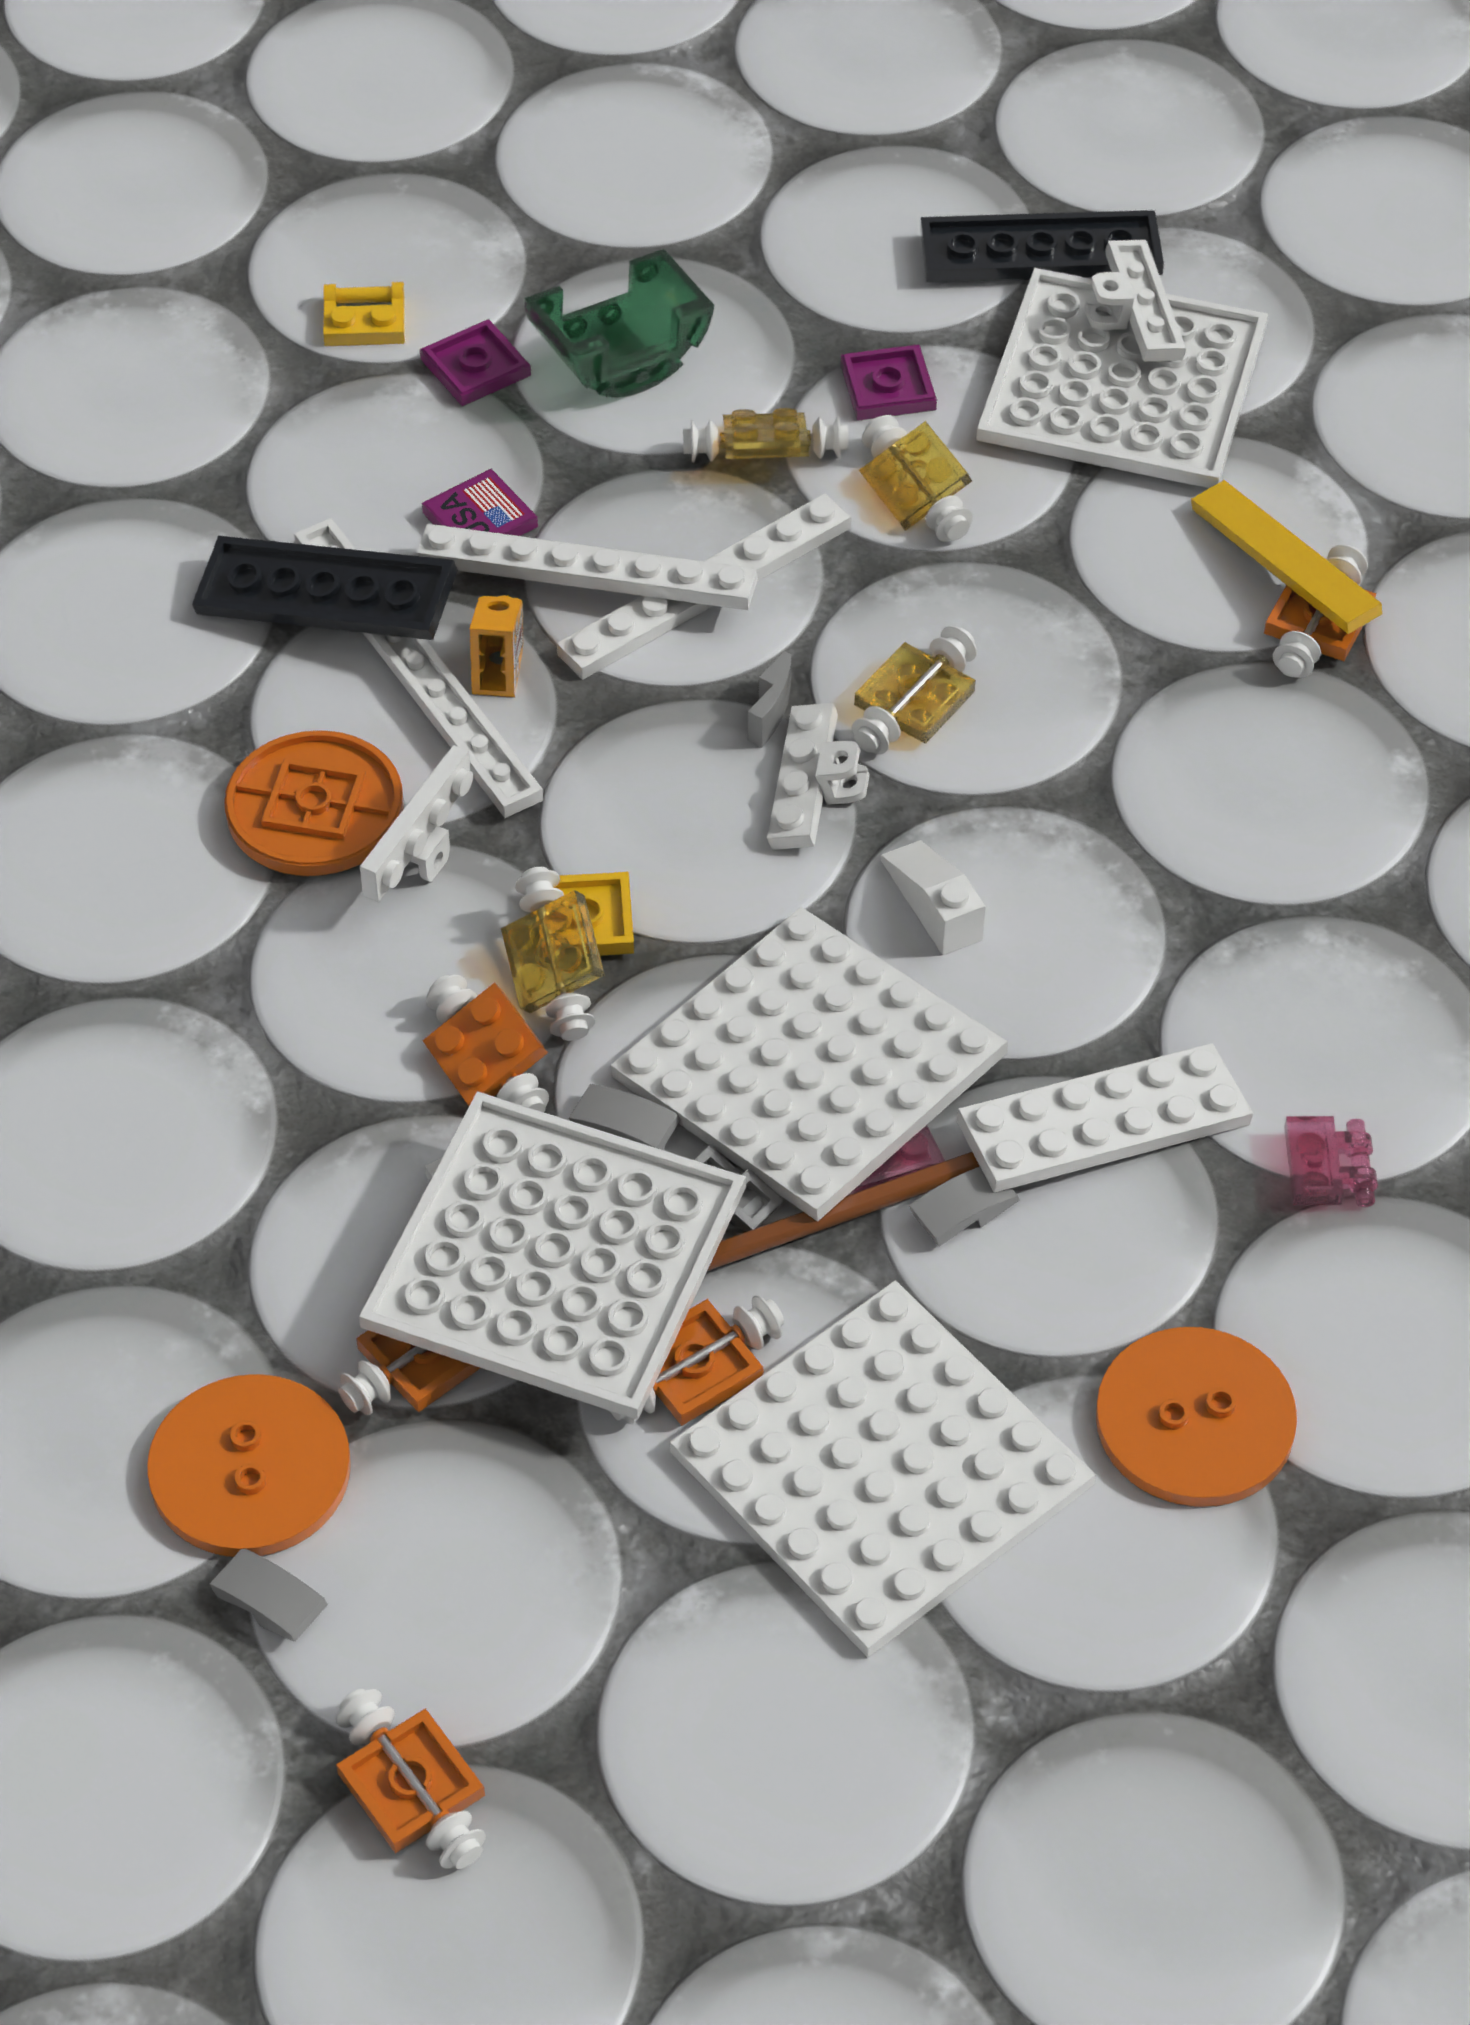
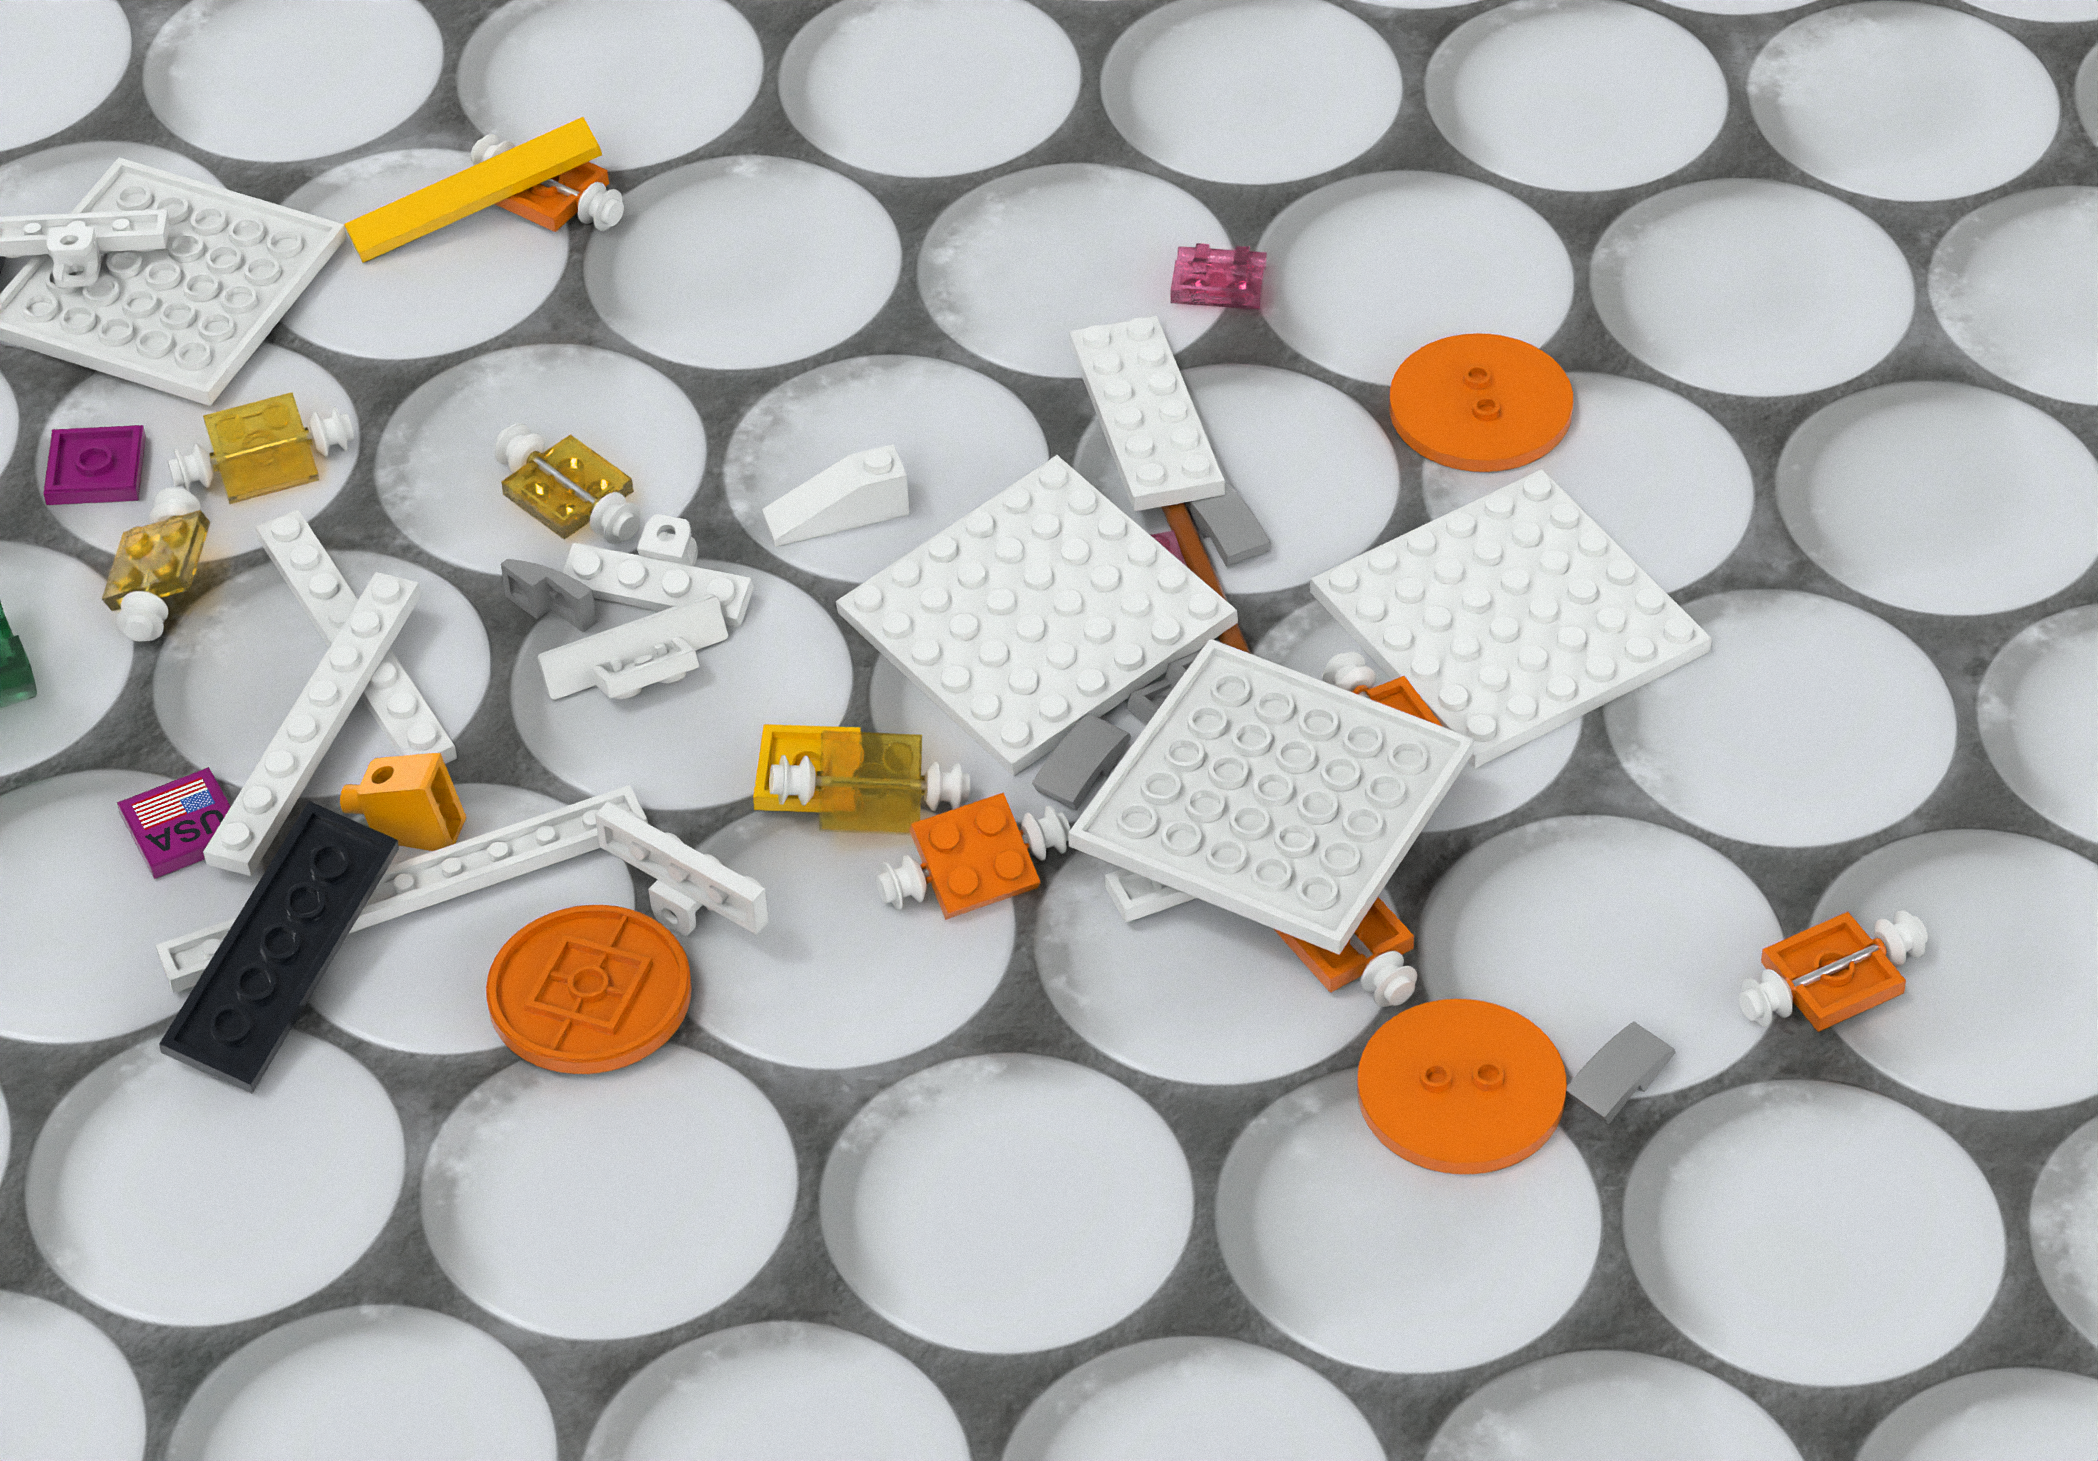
camera: 80 degrees left, 5 degrees down
none -> white bracket [538,594,728,700]

